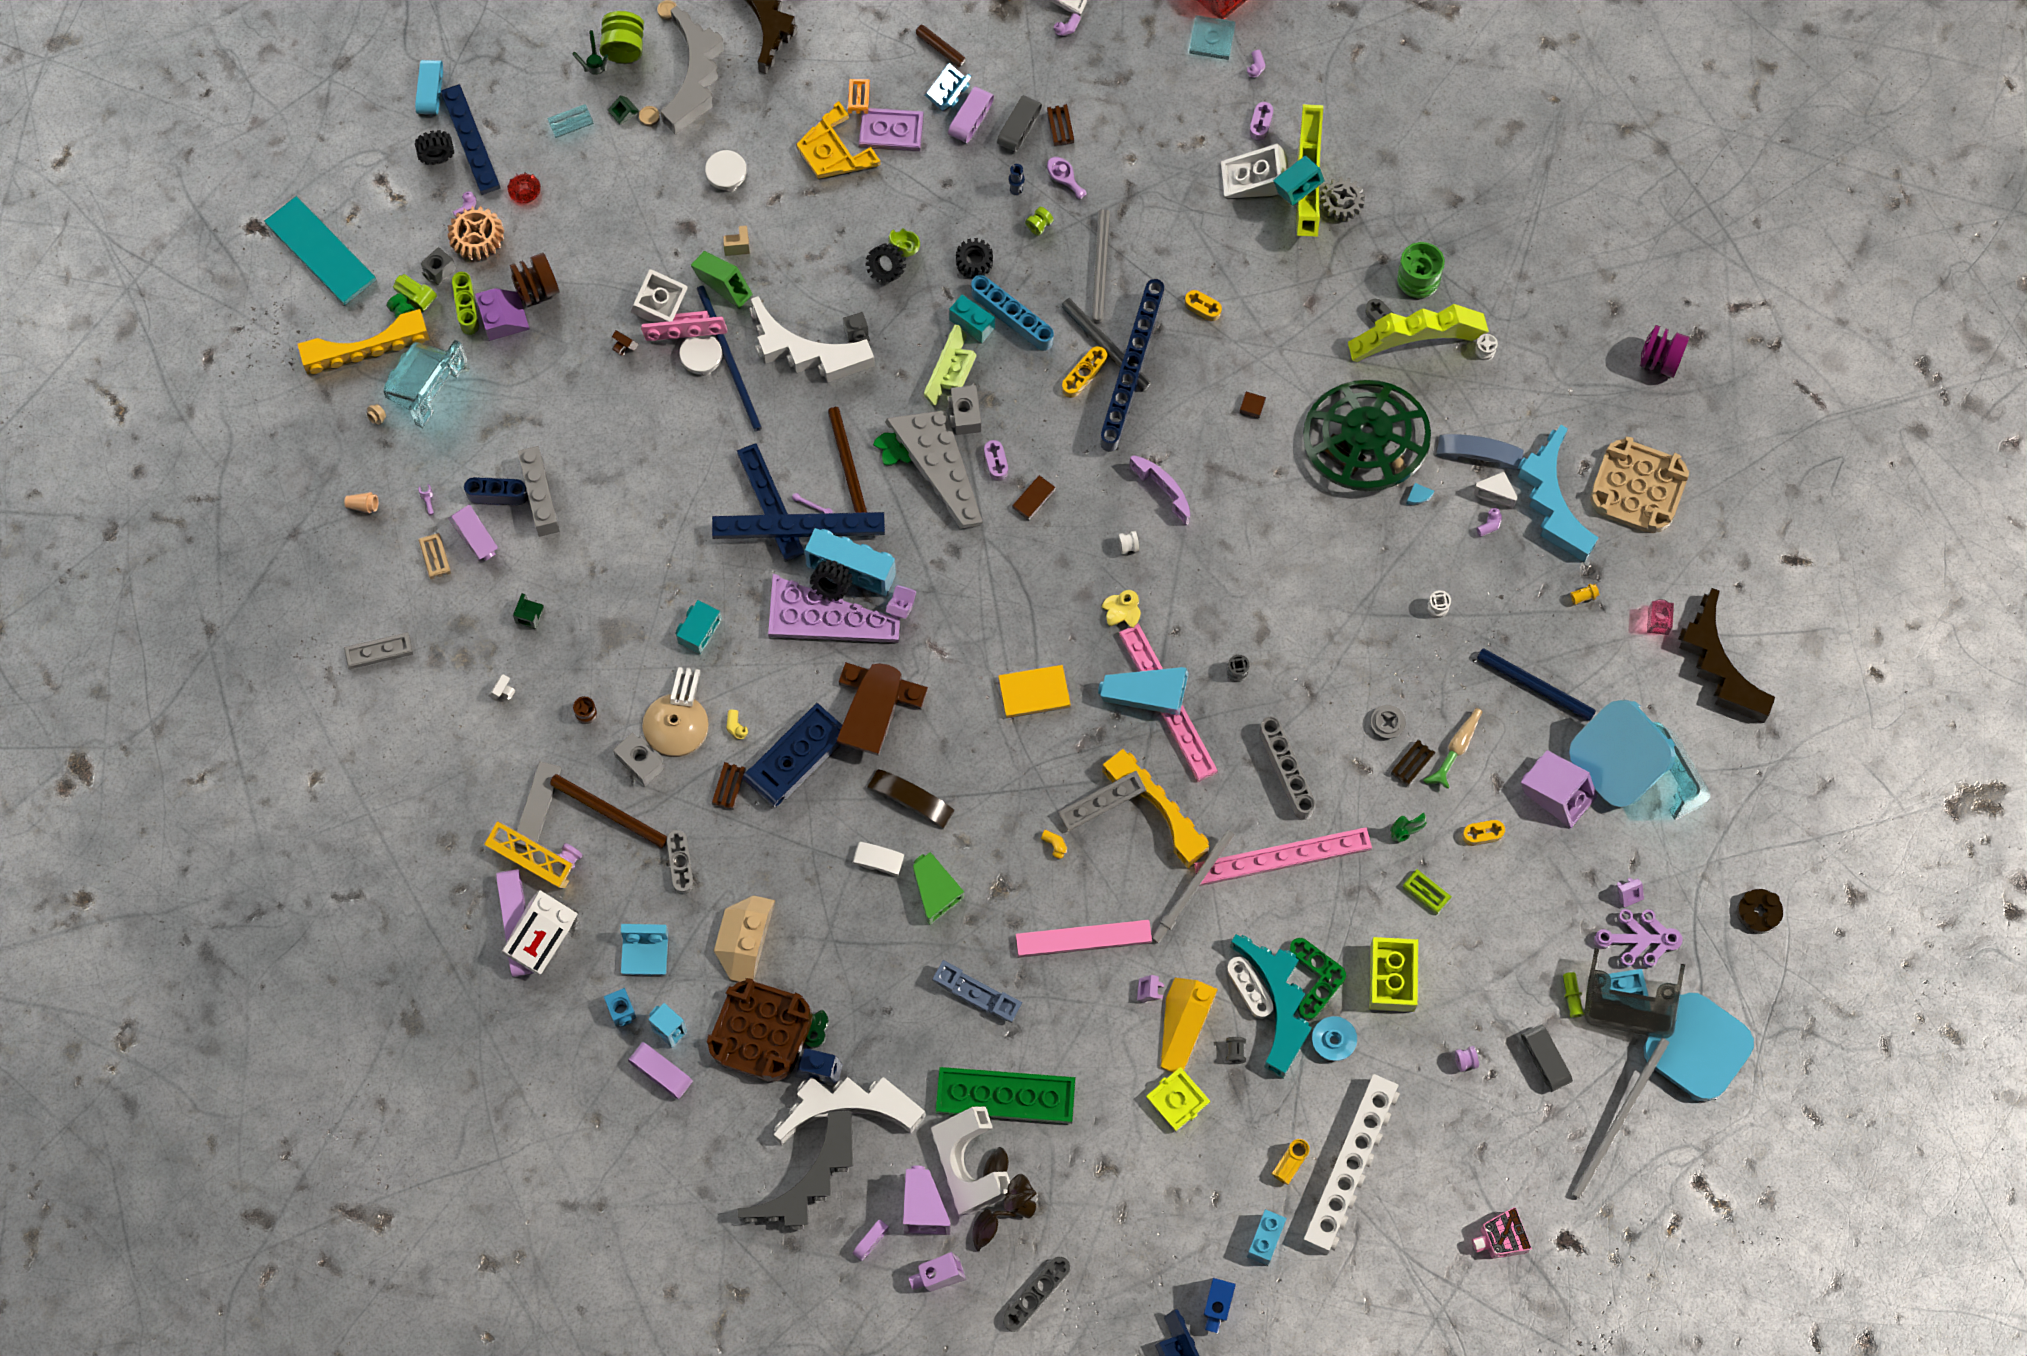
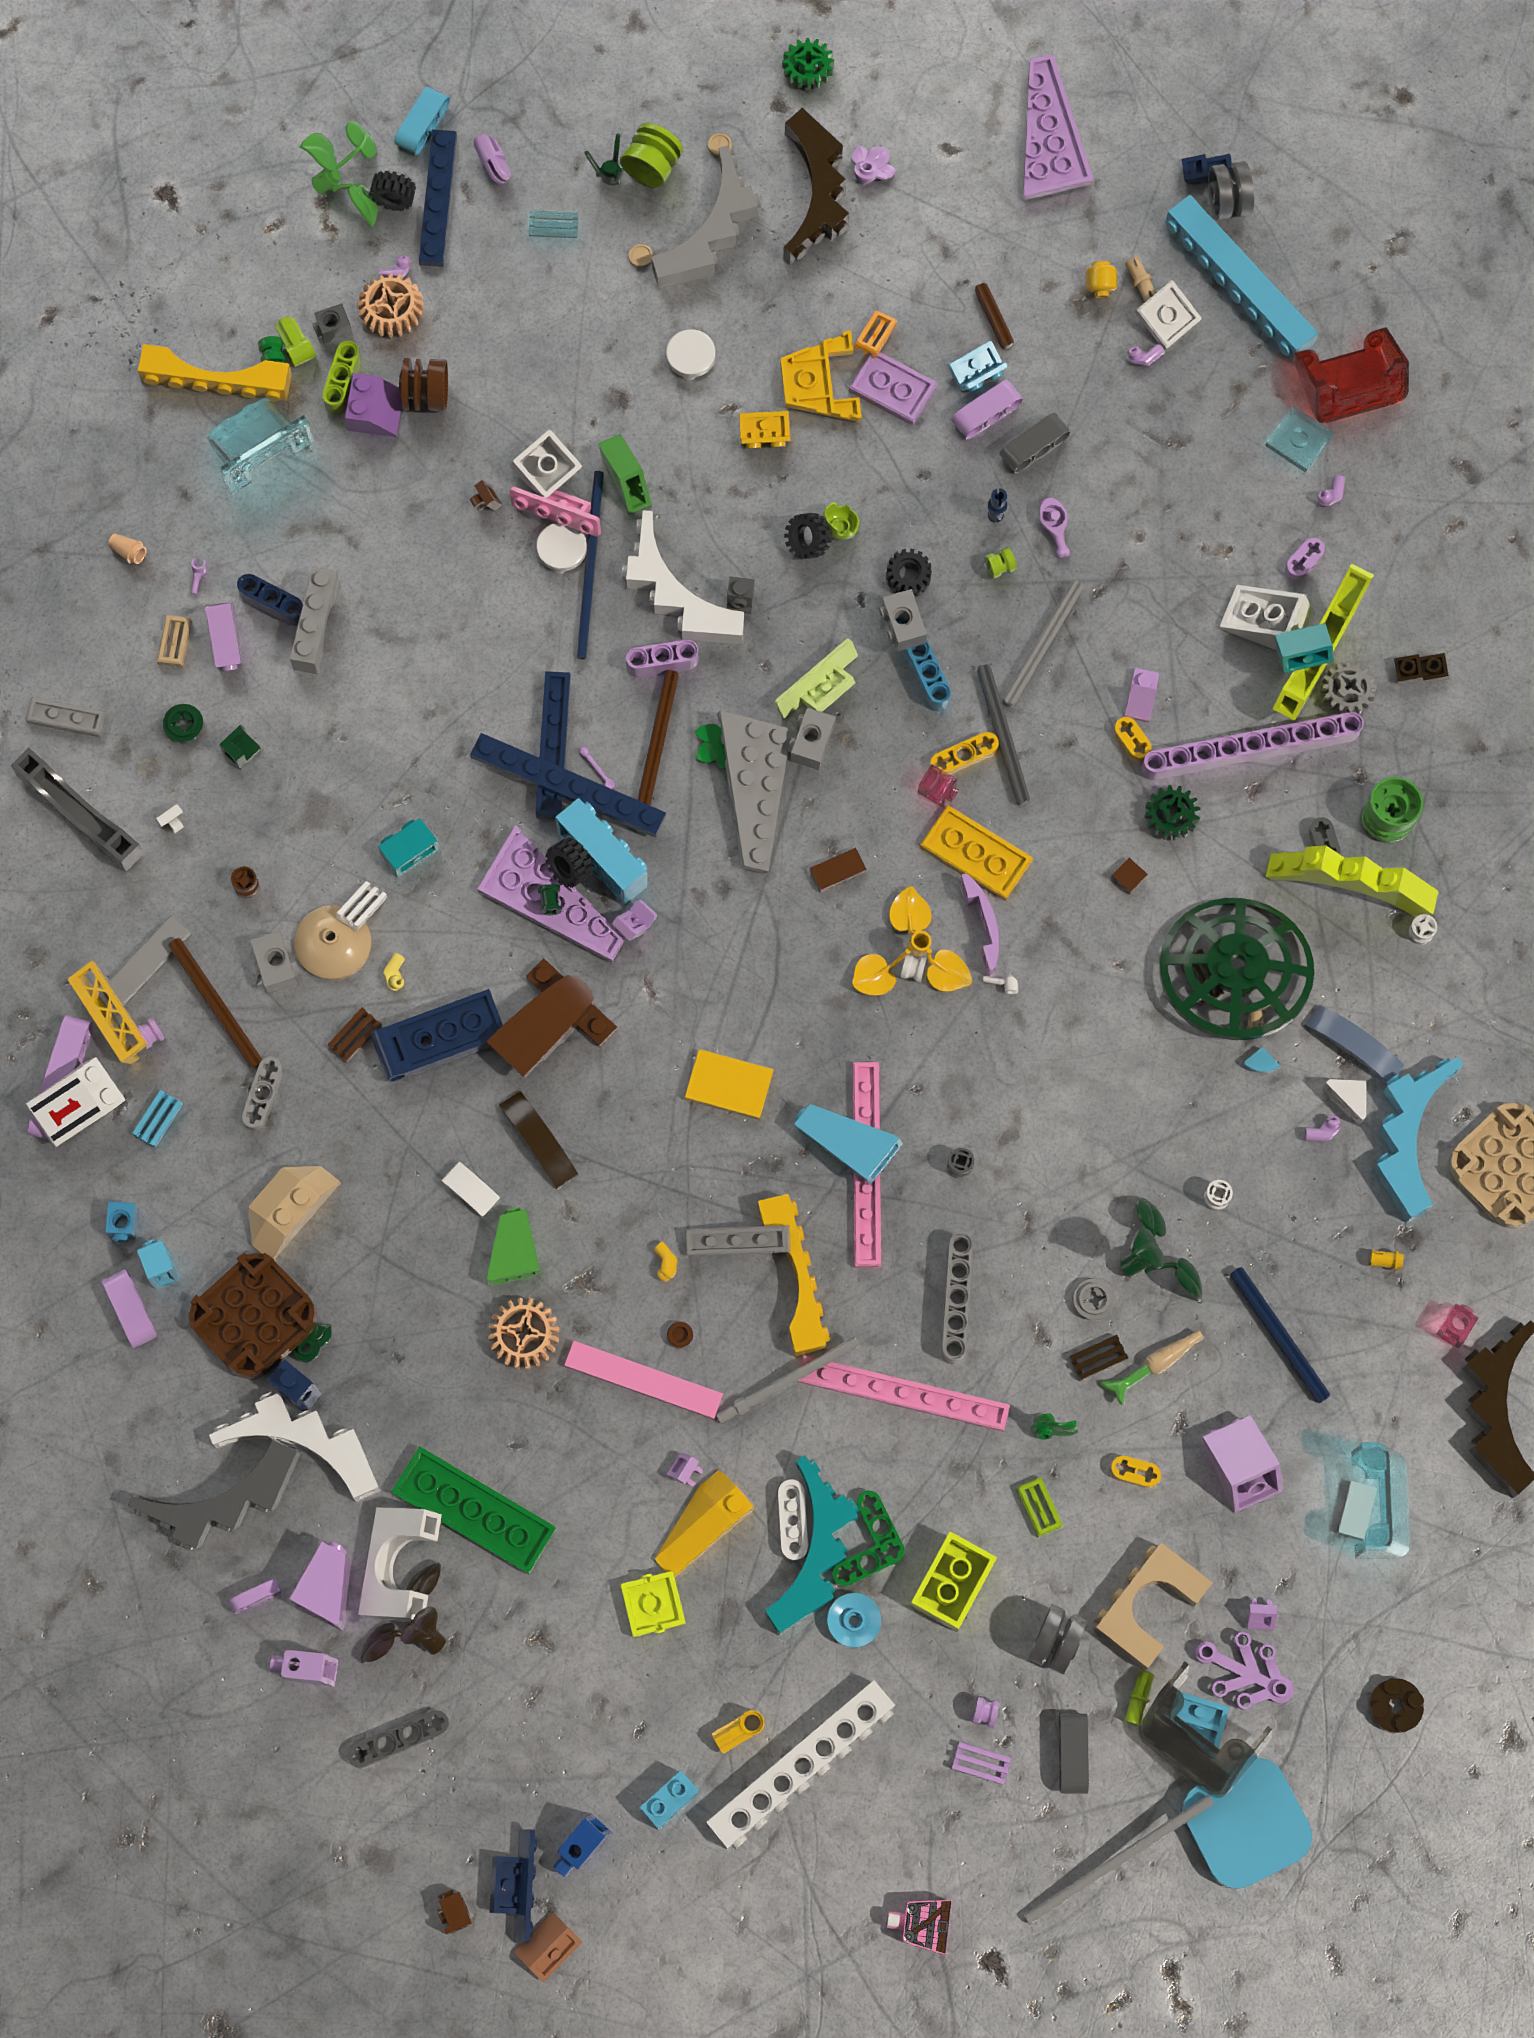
camera: 25 degrees right, 5 degrees up
teal tile [264,196,377,306] -> none
tan plate [367,404,386,425] -> none
clear red gear [507,172,541,203] -> none
dark green slope [607,95,639,124] -> none
medium azure bracket [621,924,669,975] -> none
tan panel [723,226,750,256] -> none
sand blue slope [932,960,1023,1023] -> none
teal brick [949,294,995,343] -> none
lavender beam [984,440,1008,481] -> none
reddish brown tile [1047,104,1074,146] -> none
dark blue beam [1100,279,1164,452] -> none
light yellow plate [1101,590,1141,628] -> none
dark grey bush [1226,1037,1246,1064] -> none
medium azure tile [1569,699,1676,807] -> none
none -> dark grey arch [11,747,144,871]
none -> medium azure tile [132,1090,184,1148]
none -> dark green gear [163,704,204,744]
none -> bright green plant [300,121,378,227]
none -> lavender arm [473,134,511,184]
none -> light nougat gear [488,1298,560,1369]
none -> dark green bush [538,884,562,916]
none -> lavender beam [626,640,699,677]
none -> reddish brown tile [667,1322,693,1349]
none -> yellow bracket [739,411,791,448]
none -> yellow plant [852,886,972,996]
none -> light grey brick [879,589,927,652]
none -> clear pink brick [918,764,959,808]
none -> yellow tile [920,805,1033,901]
none -> lavender tile [951,1742,1012,1785]
none -> white hand [983,976,1019,994]
none -> flat silver wheel [1028,1604,1087,1675]
none -> tan arch [1094,1542,1213,1670]
none -> dark green plant [1120,1196,1202,1302]
none -> lavender slope [1124,668,1160,723]
none -> lavender beam [1141,712,1364,780]
none -> dark green gear [1145,785,1201,841]
none -> white tile [1337,1481,1377,1541]
none -> dark brown slope [1394,653,1449,684]

